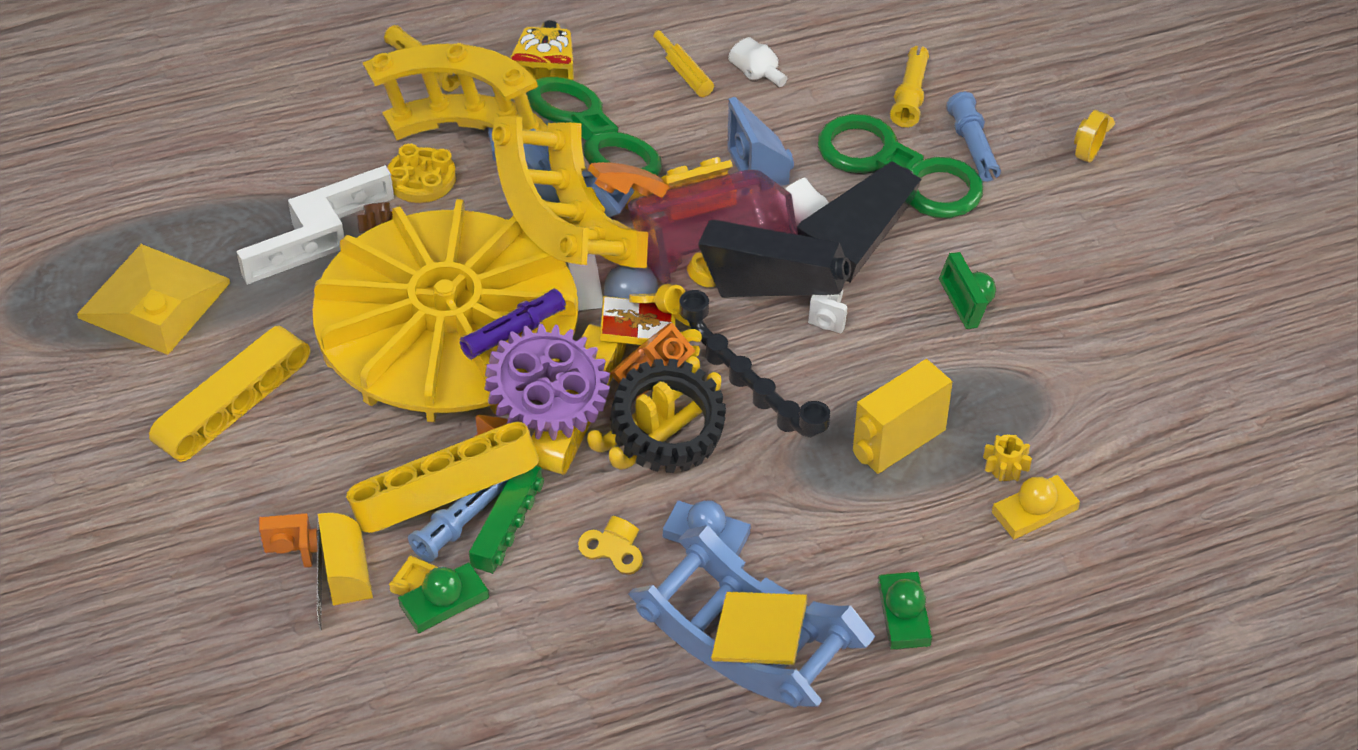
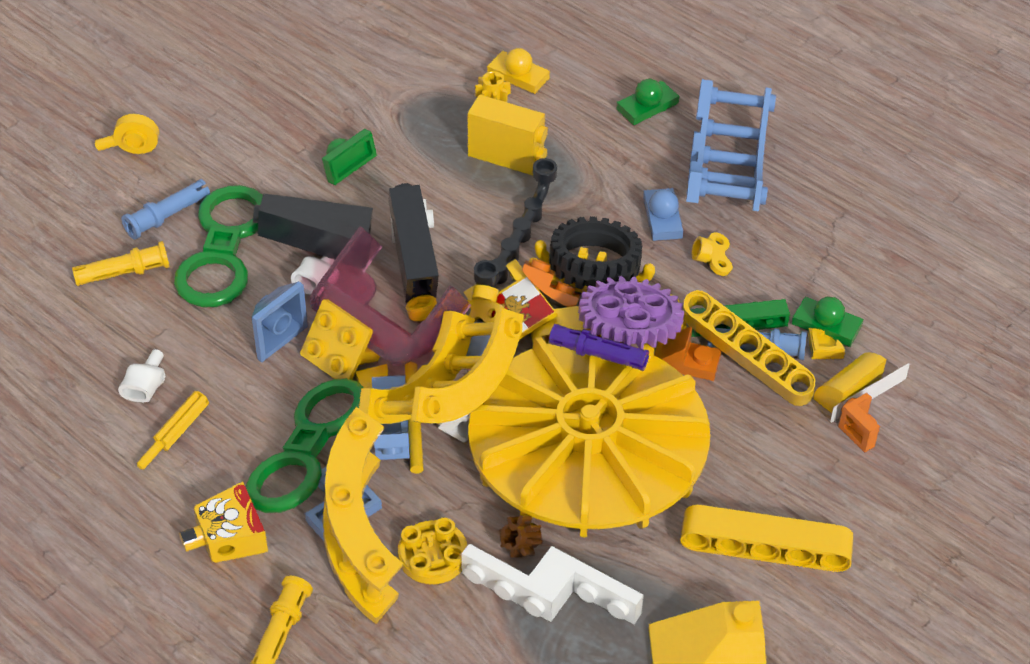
camera: 120 degrees left, 0 degrees up
orange slope [587,162,670,198] -> none
yellow piece [711,592,808,665] -> none

